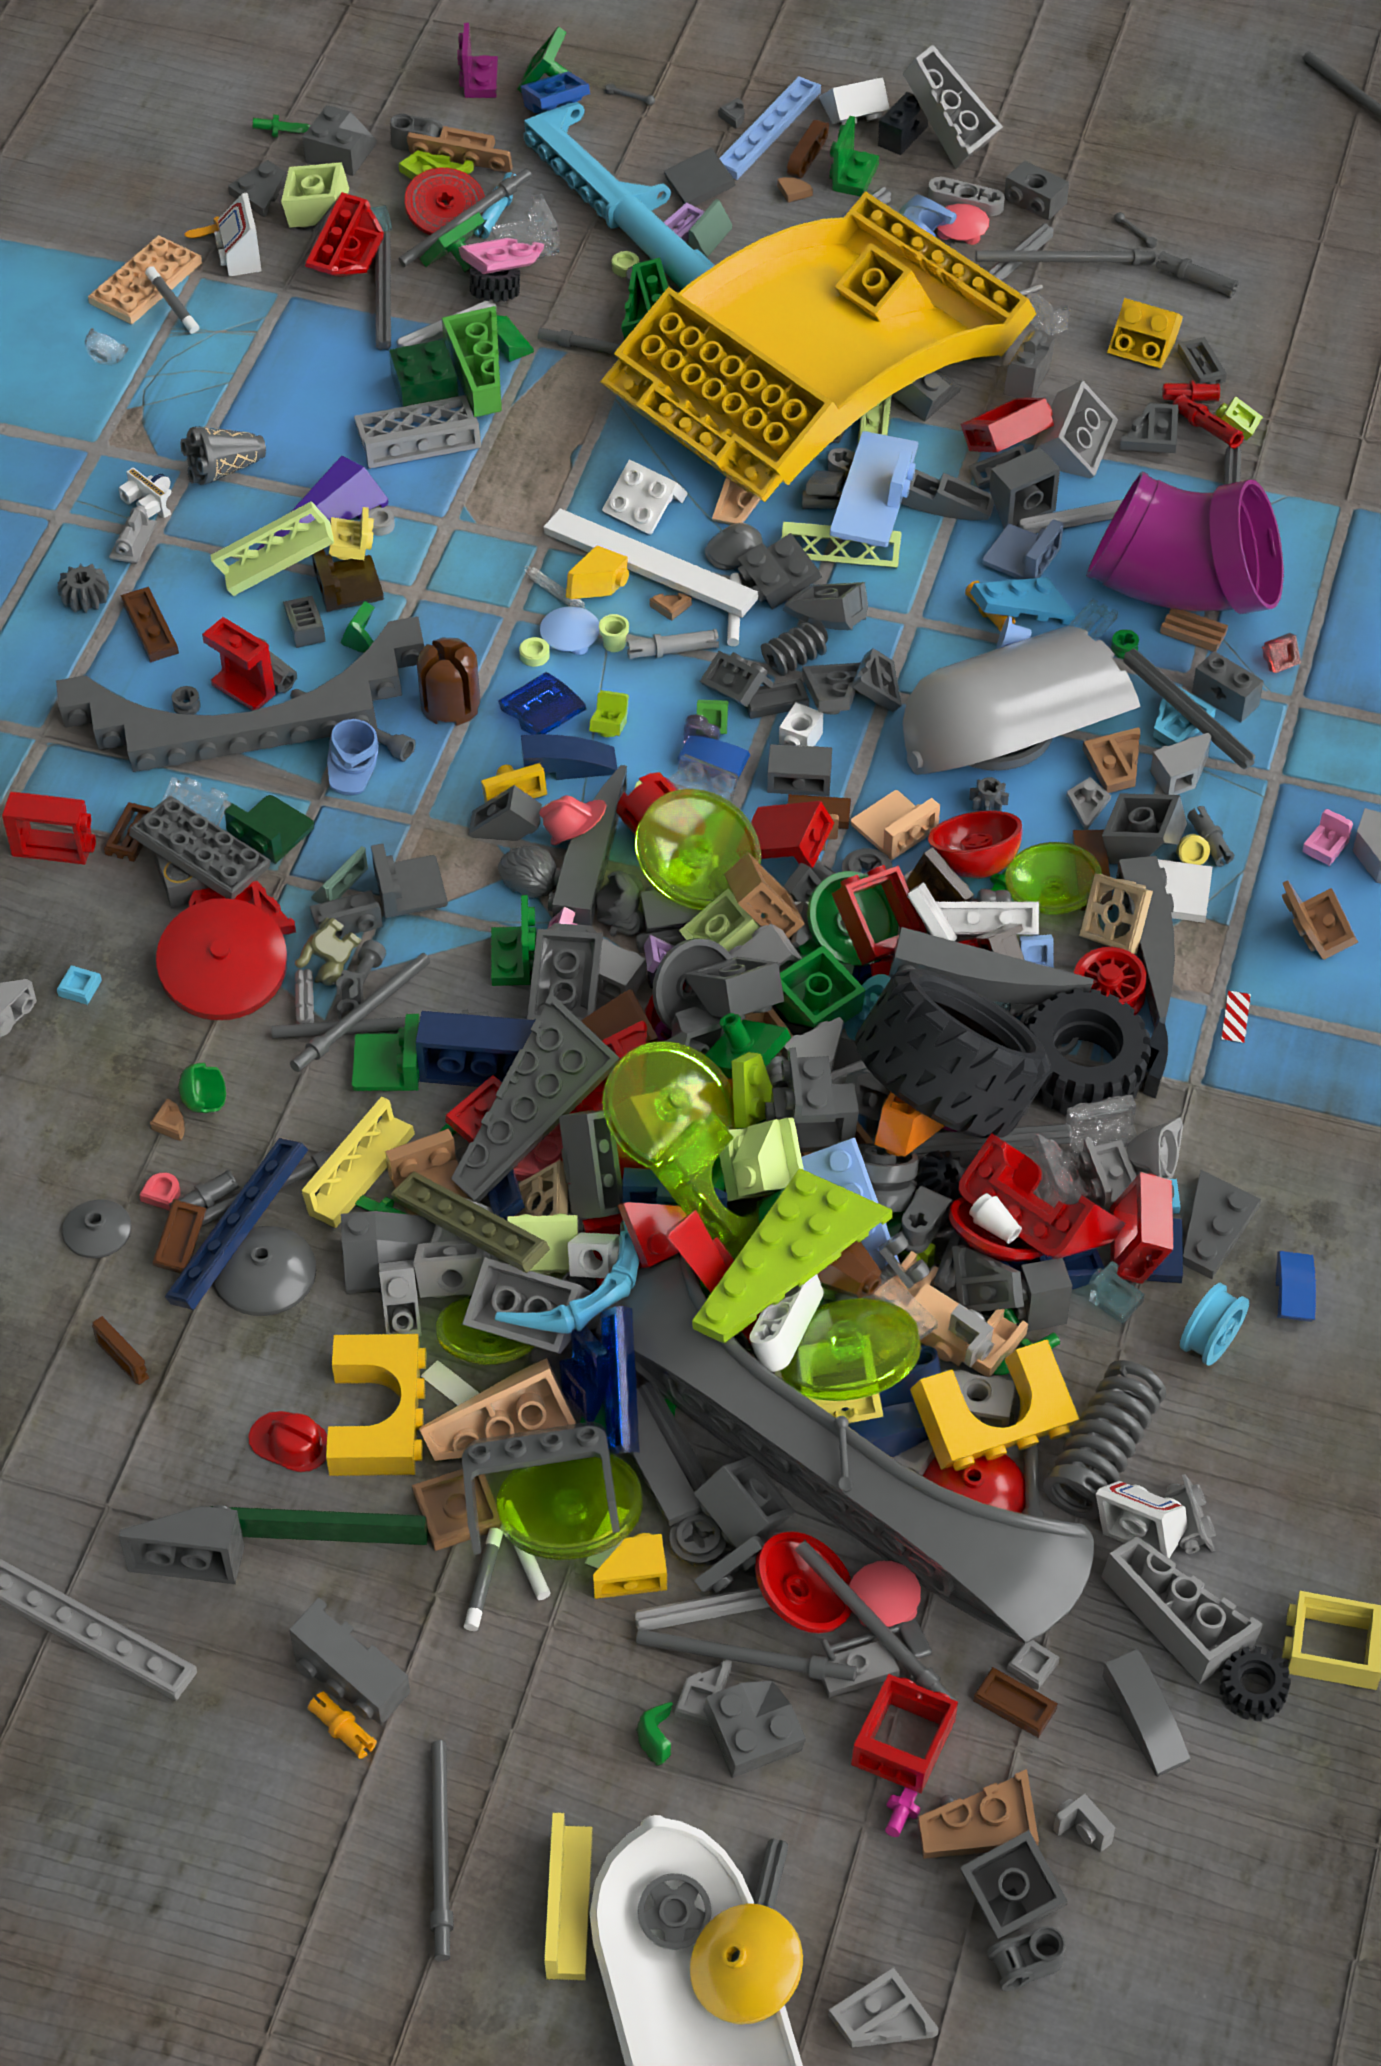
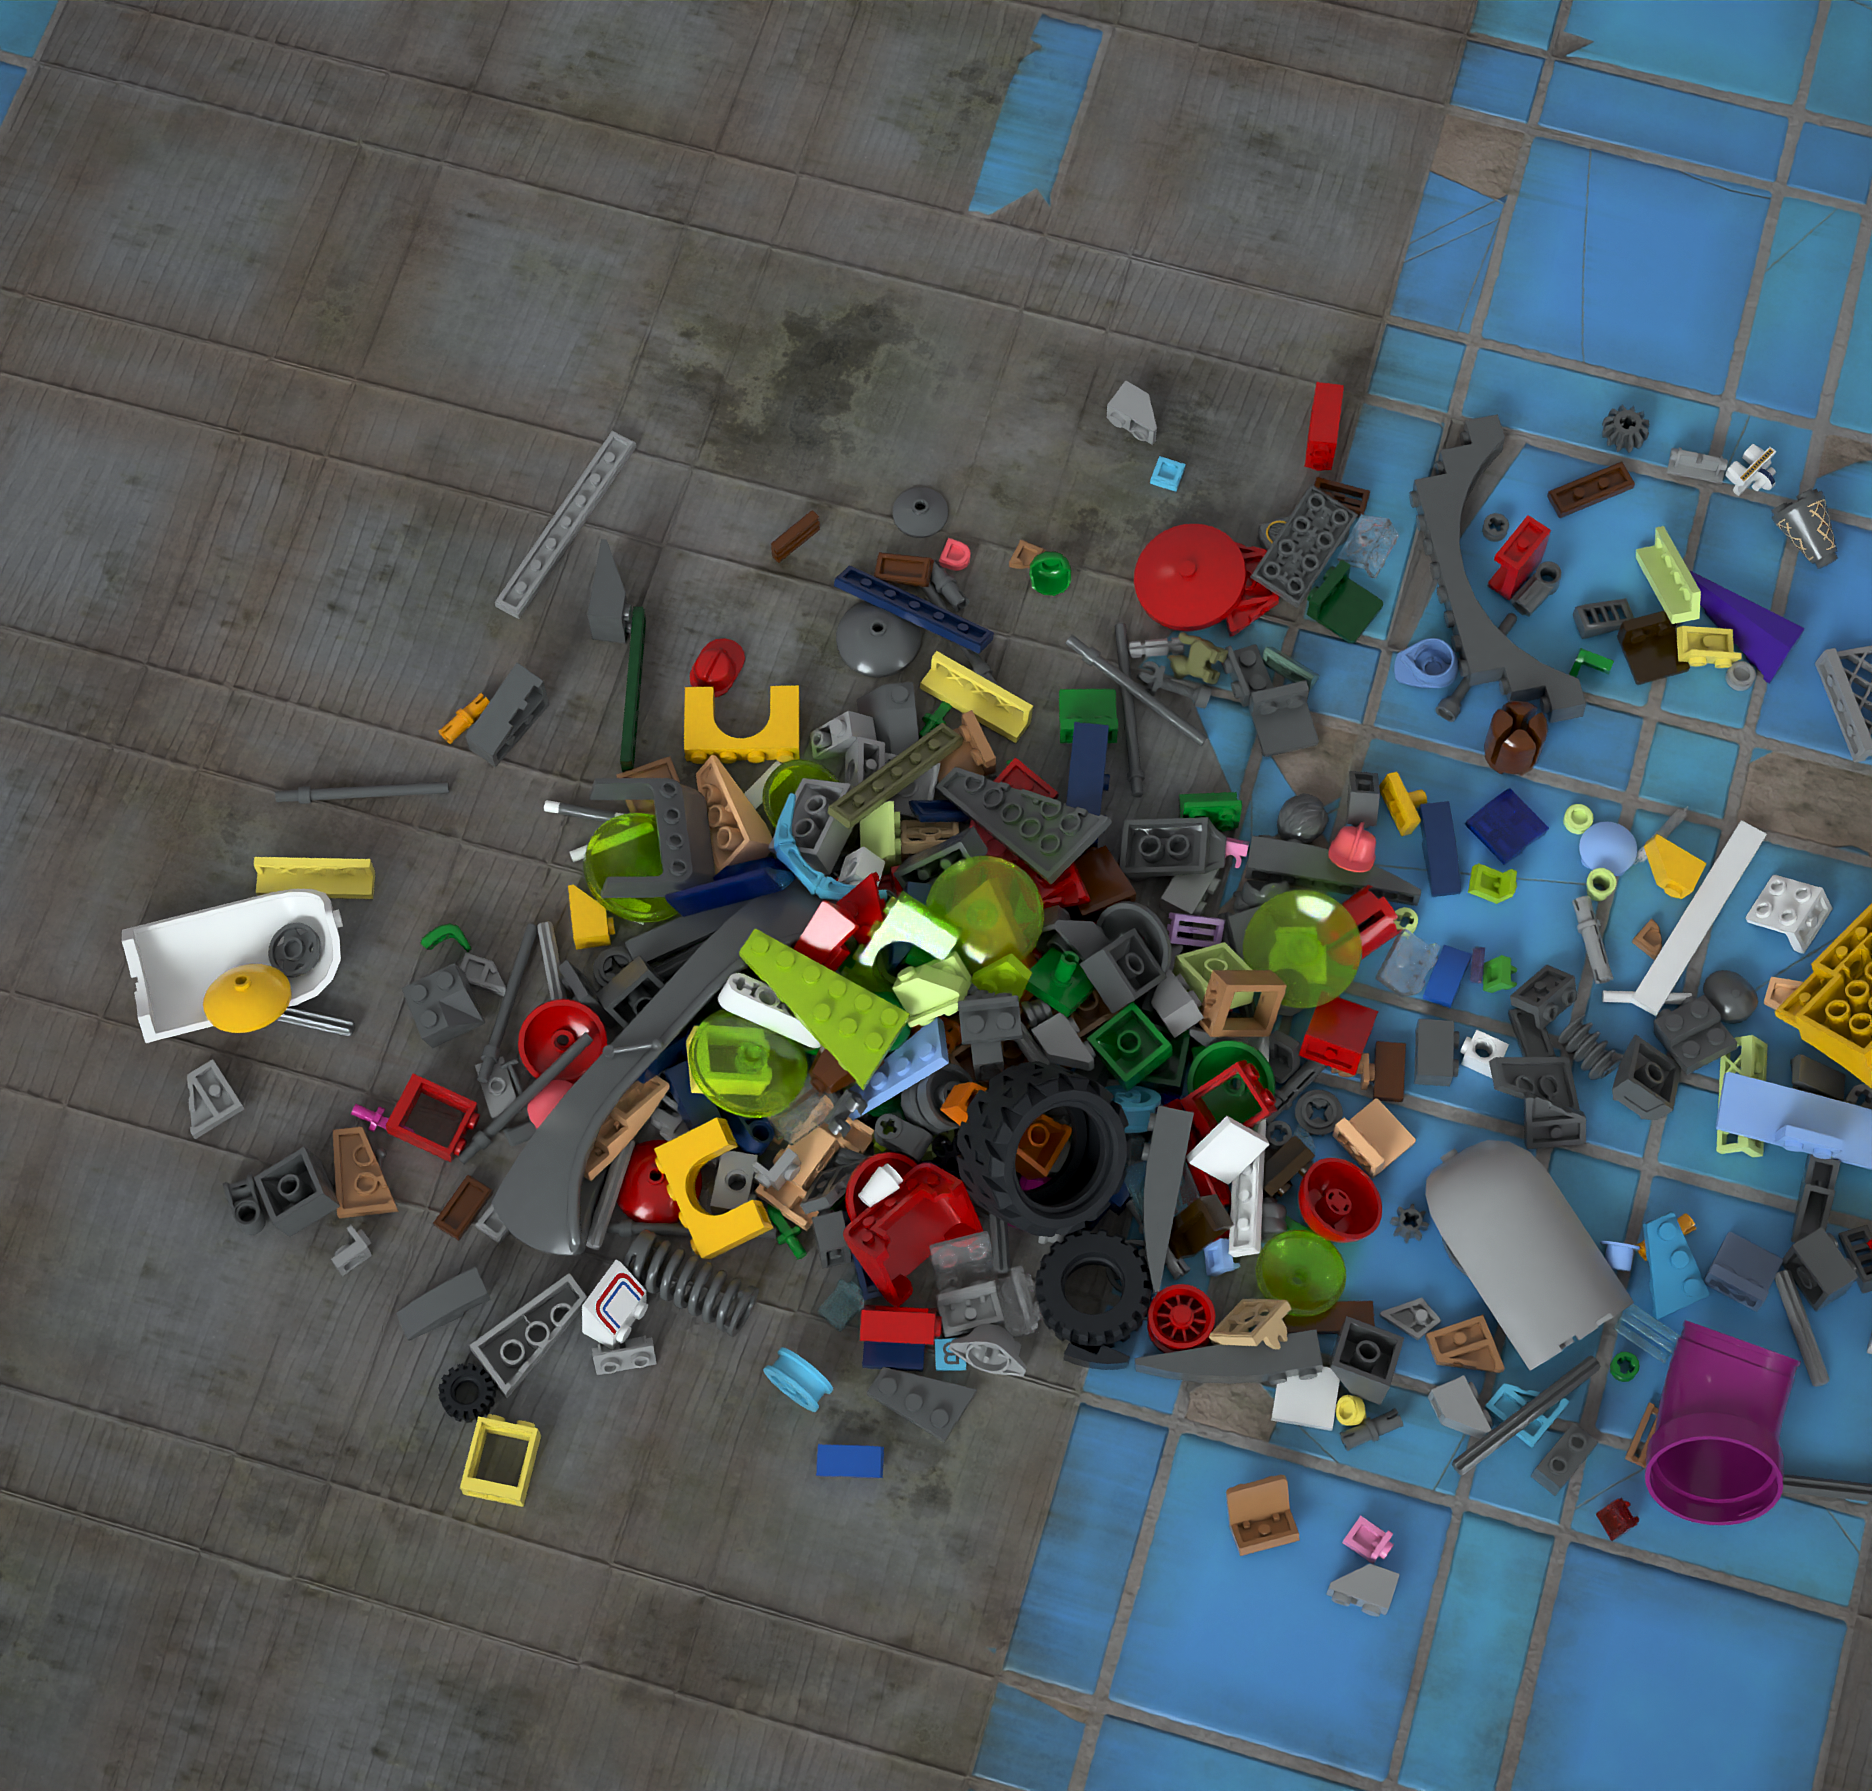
camera: 90 degrees right, 15 degrees up
sticker [1222,991,1251,1043] -> none

